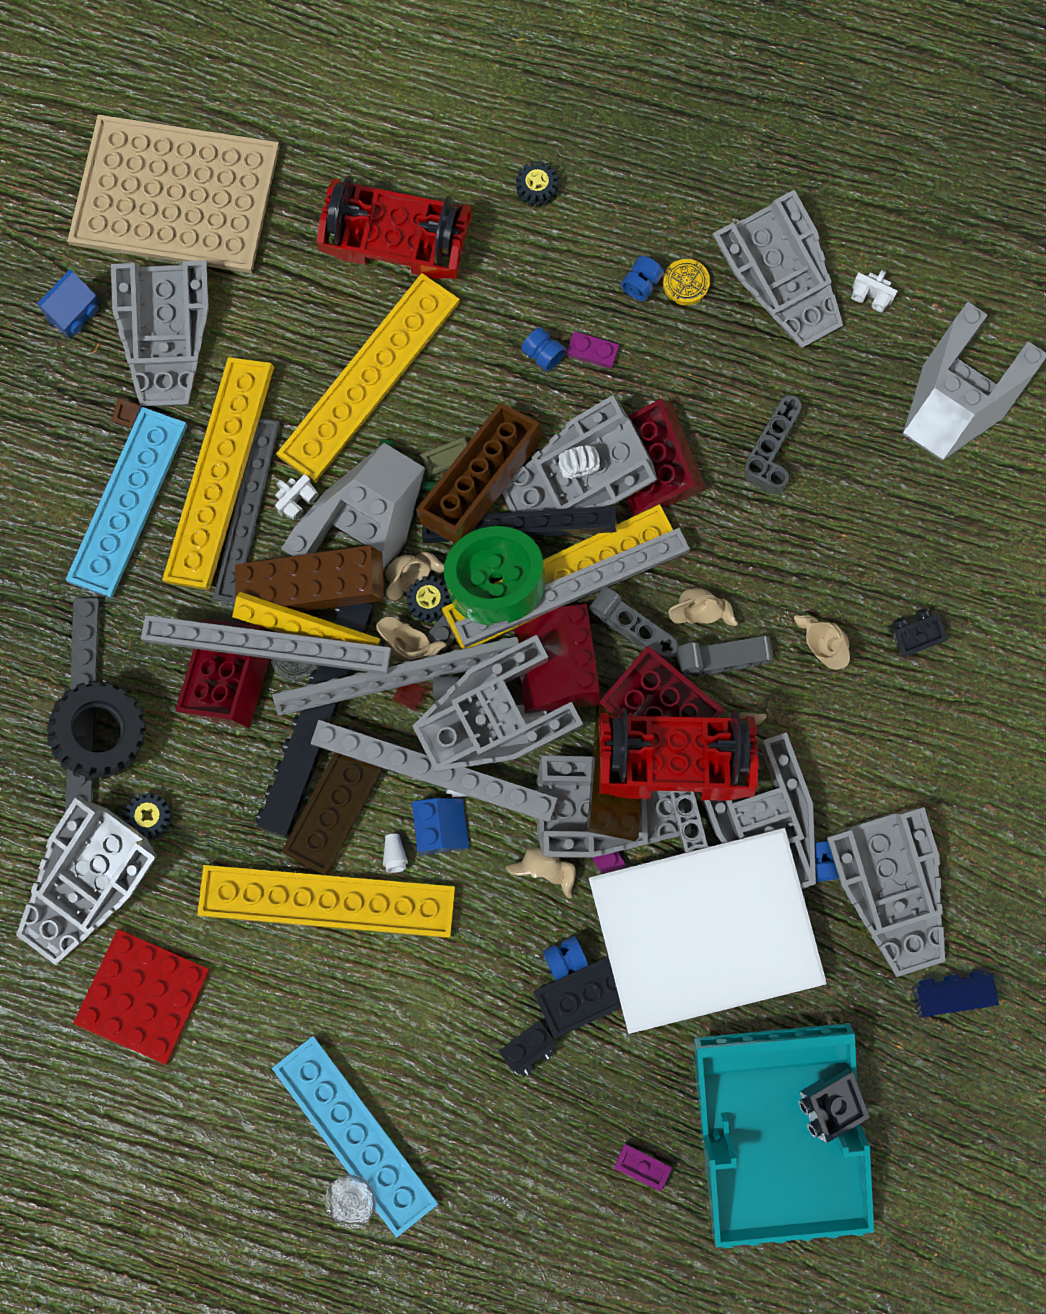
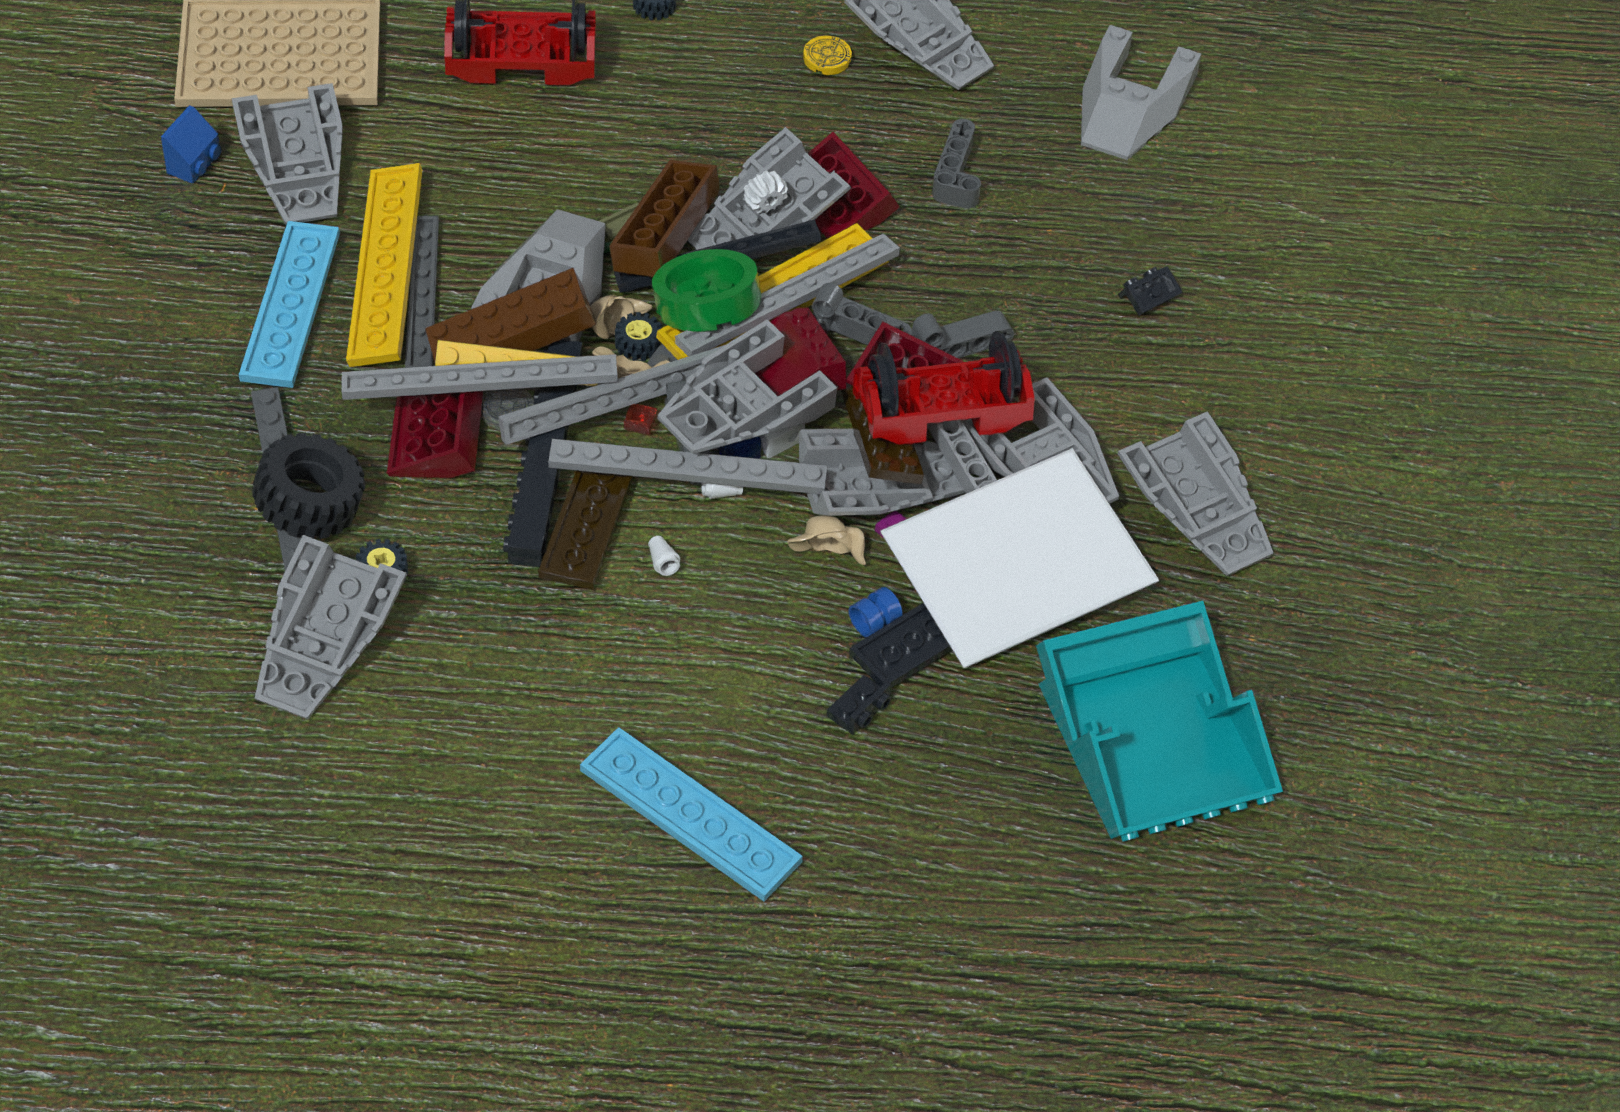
camera: 20 degrees left, 25 degrees down
red plate [73,929,210,1065] -> none
reddish brown plate [111,398,143,428] -> none
yellow plate [197,865,455,938] -> none
white hips [275,474,319,520] -> none
yellow plate [276,273,460,483] -> none
clear tile [325,1174,376,1229] -> none
blue slope [412,798,469,856] -> none
blue wheel [521,327,566,372] -> none
magenta plate [567,331,619,369] -> none
magenta plate [613,1144,672,1192] -> none
blue wheel [621,256,664,301] -> none
tan hair [668,588,738,626] -> none
tan hair [794,615,850,670] -> none
black plate [798,1069,870,1143] -> none
blue wheel [814,842,839,882] -> none
white hips [851,270,897,313] -> none
clear blue brick [912,970,999,1018] -> none

